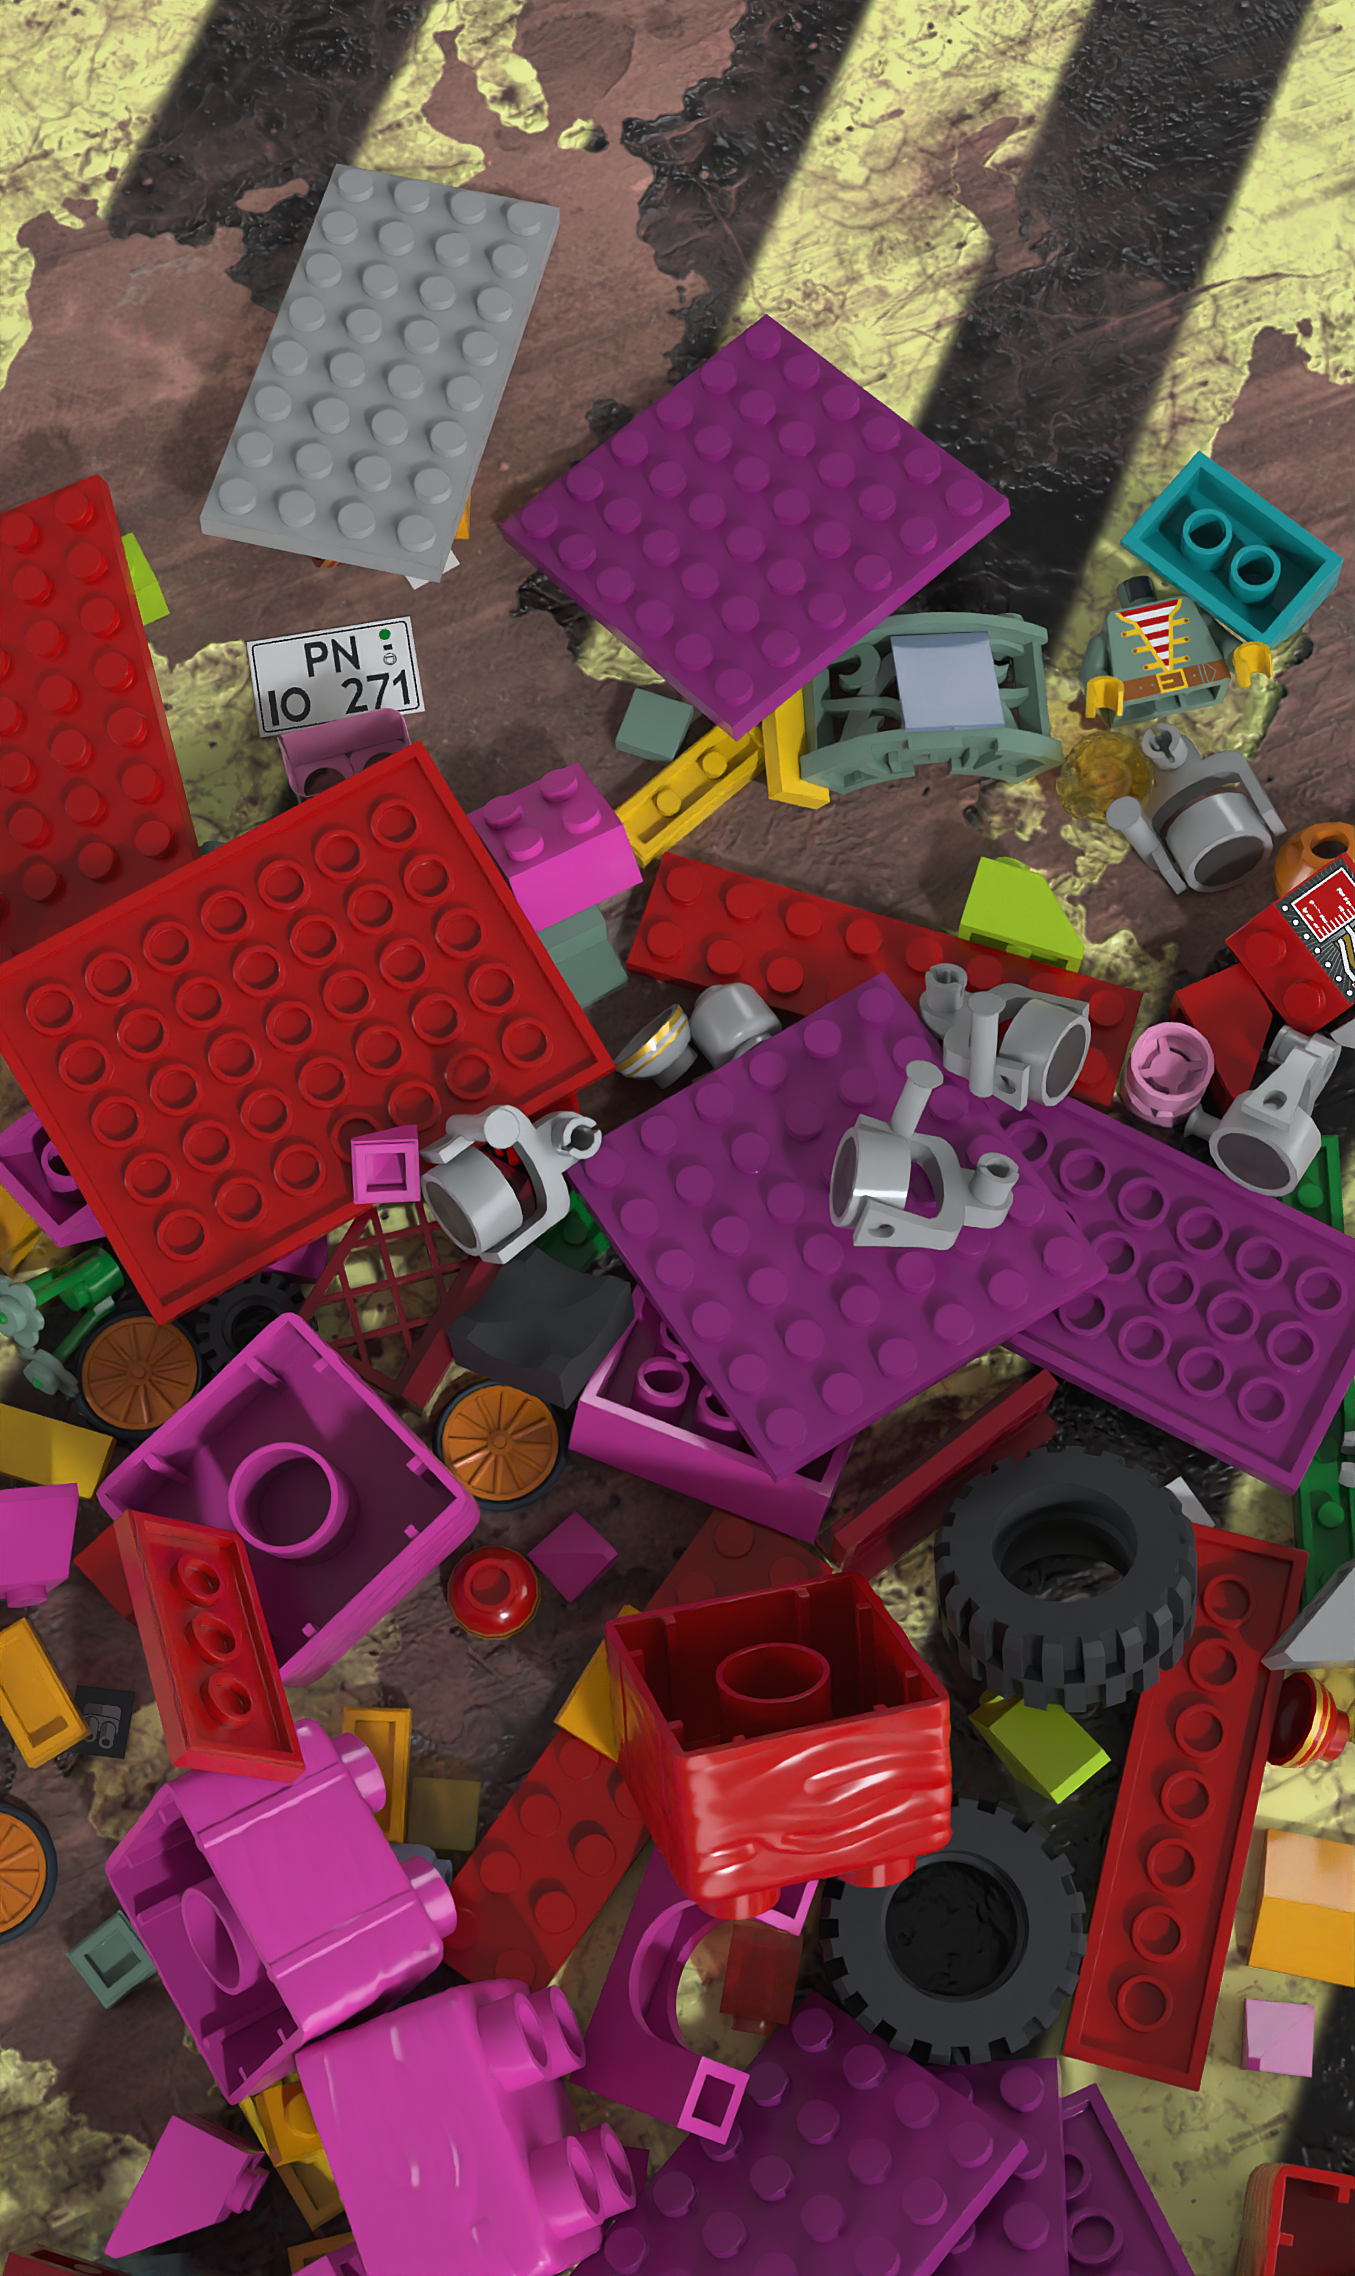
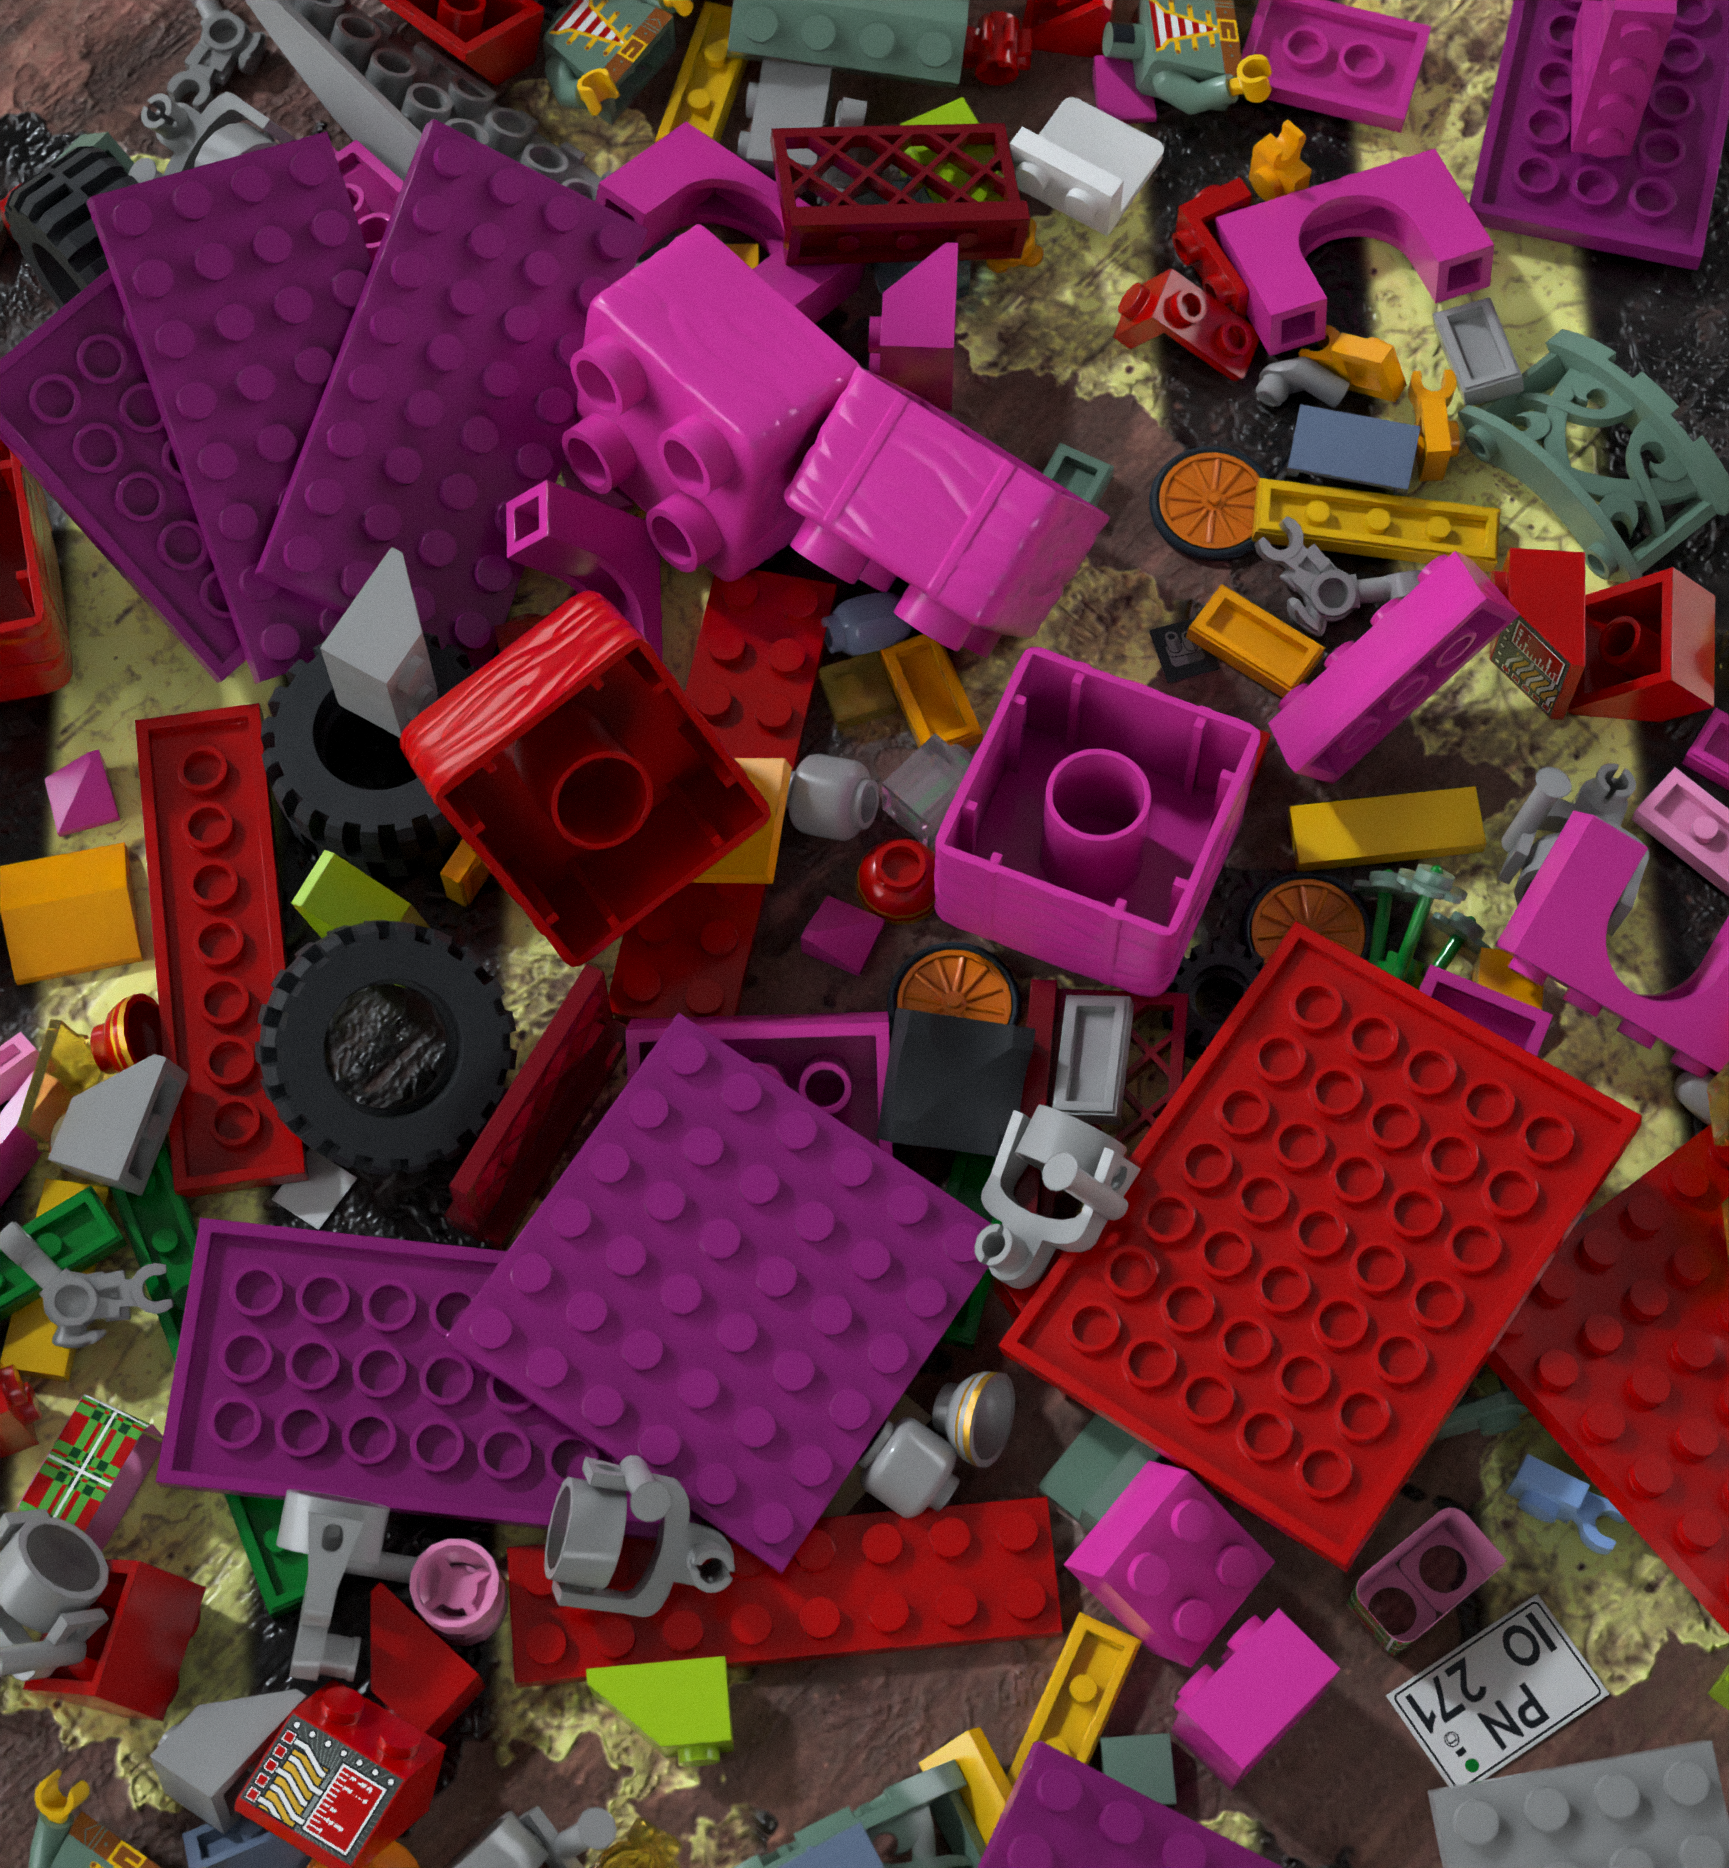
camera: 155 degrees right, 5 degrees down
red tile [113,1509,306,1783] -> none
dark pink slope [351,1125,420,1204] -> none
light grey piece [829,1060,1019,1250] -> none
none -> light grey slope [320,547,438,738]
none -> light grey head [785,754,879,841]
none -> clear brick [882,733,973,847]
none -> light grey tile [1052,995,1134,1125]
none -> dark pink brick [1171,1608,1341,1791]
none -> light blue plate [1506,1454,1626,1555]

